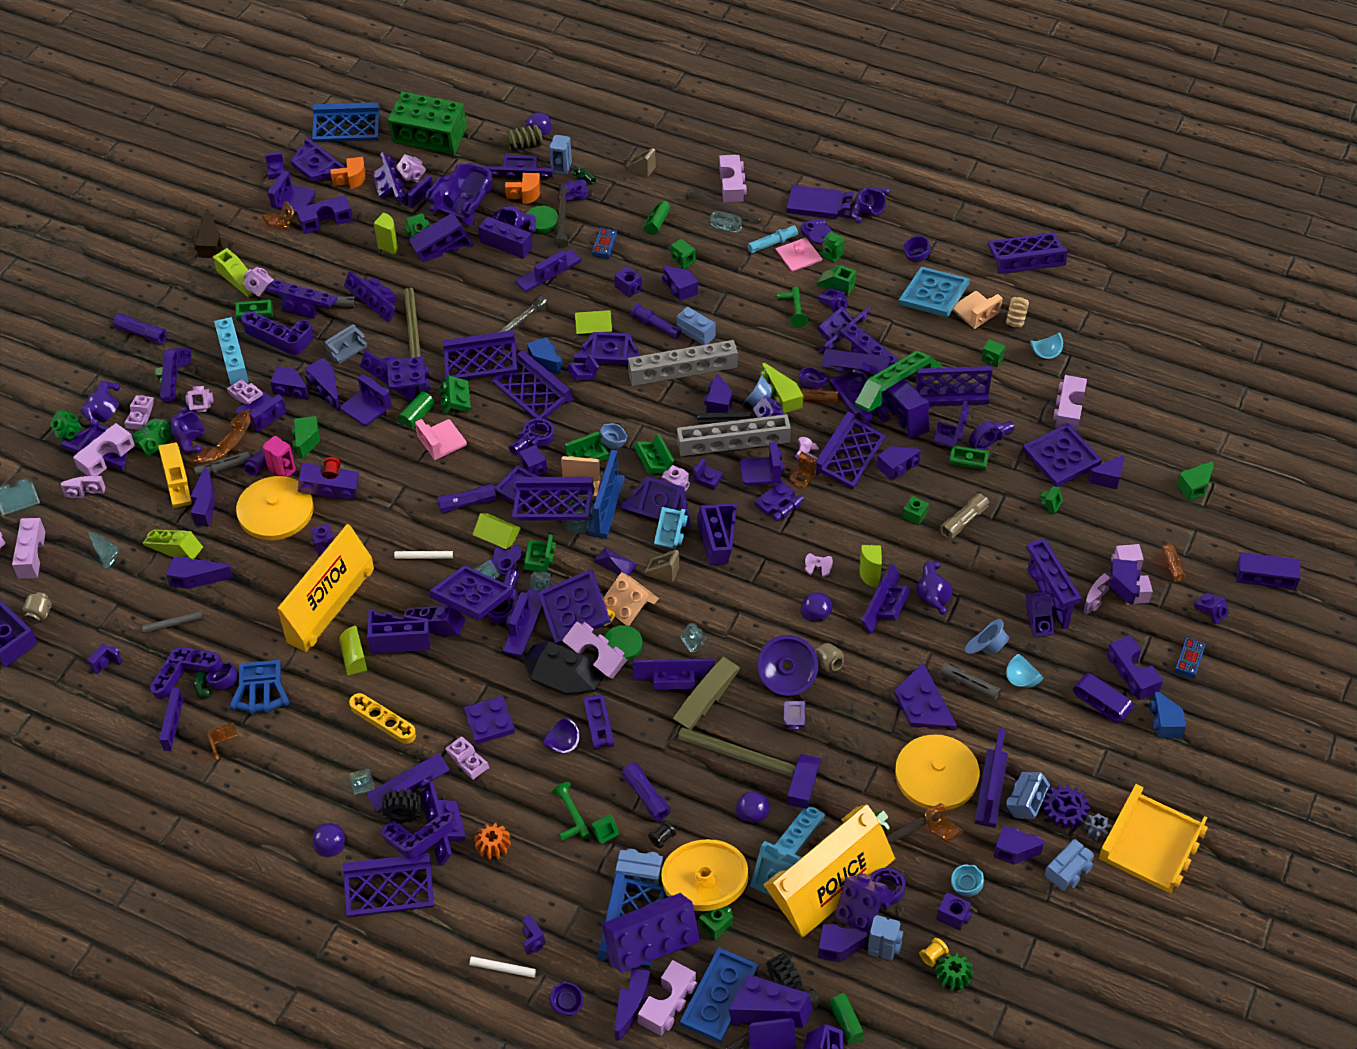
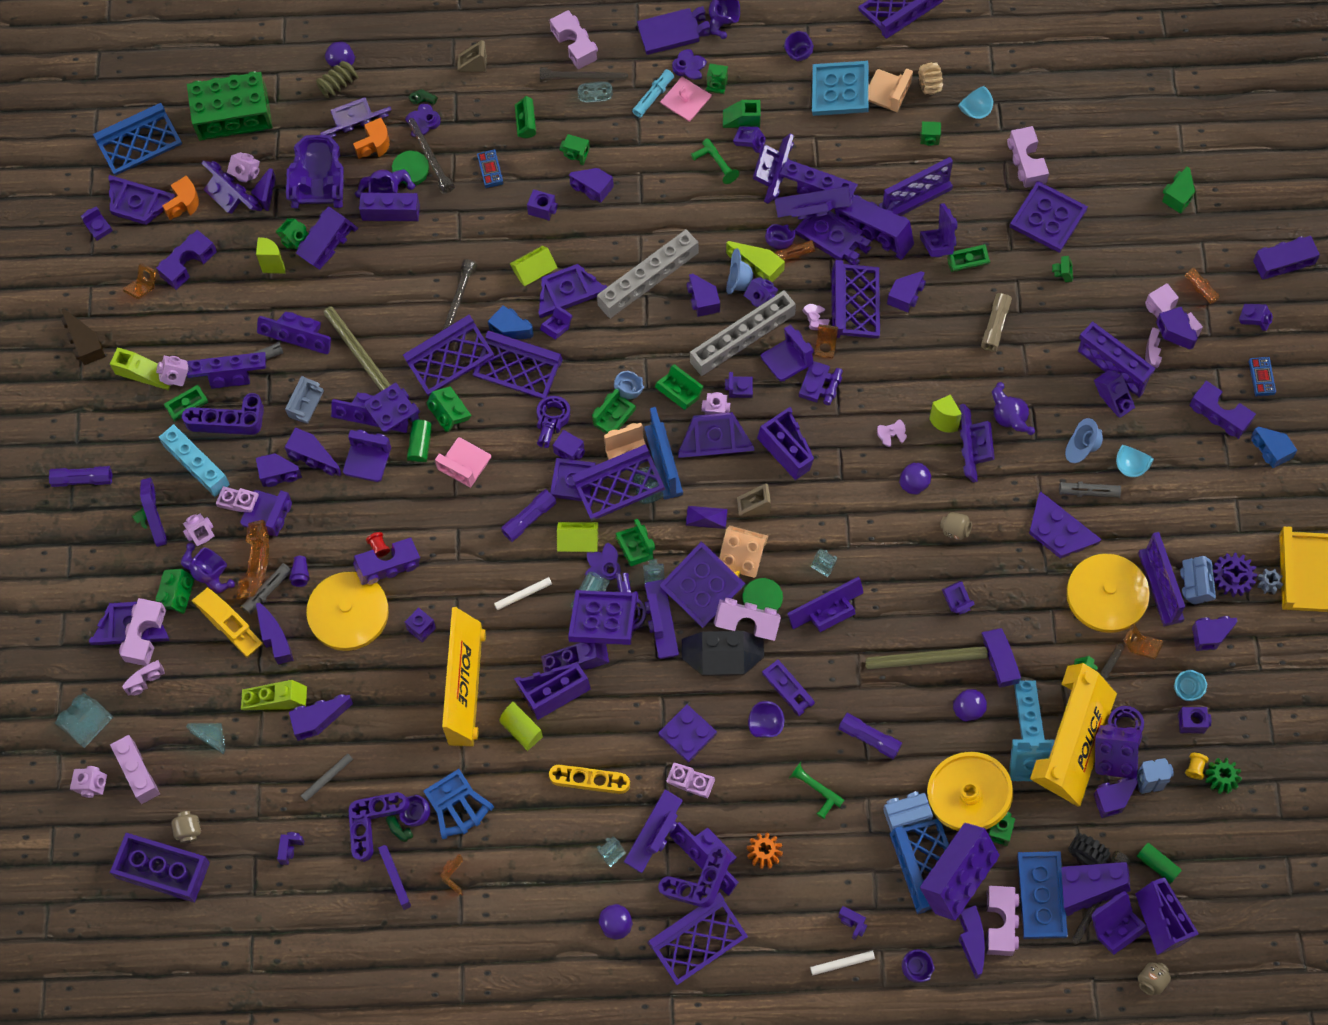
camera: 25 degrees left, 15 degrees up
green brick [49,410,82,440] -> none
dark purple piece [80,381,120,427] -> none
lavender slope [124,395,154,430] -> none
dark pink brick [263,436,296,477] -> none
dark purple bracket [268,170,315,214] -> none
green slope [291,416,320,459] -> none
black tyre [382,790,421,823] -> none
dark purple bracket [515,249,581,293] -> none
medium blue brick [549,135,572,175] -> none
green tile [591,814,619,844] -> none
dark purple pin [630,303,681,339] -> none
black bush [648,820,677,849] -> none
medium azure bracket [654,507,688,550] -> none
olive slope [673,657,740,730] -> none
medium blue brick [677,307,716,345] -> none
black axle [697,412,752,424] -> none
dark purple dish [757,635,818,696] -> none
green slope [855,351,942,412] -> none
green plate [902,496,929,526] -> none
dark purple pin [969,421,1015,450] -> none
medium blue brick [1045,839,1094,891] -> none
dark purple beam [1073,673,1134,723] -> none
dark purple slope [1088,455,1124,489] -> none

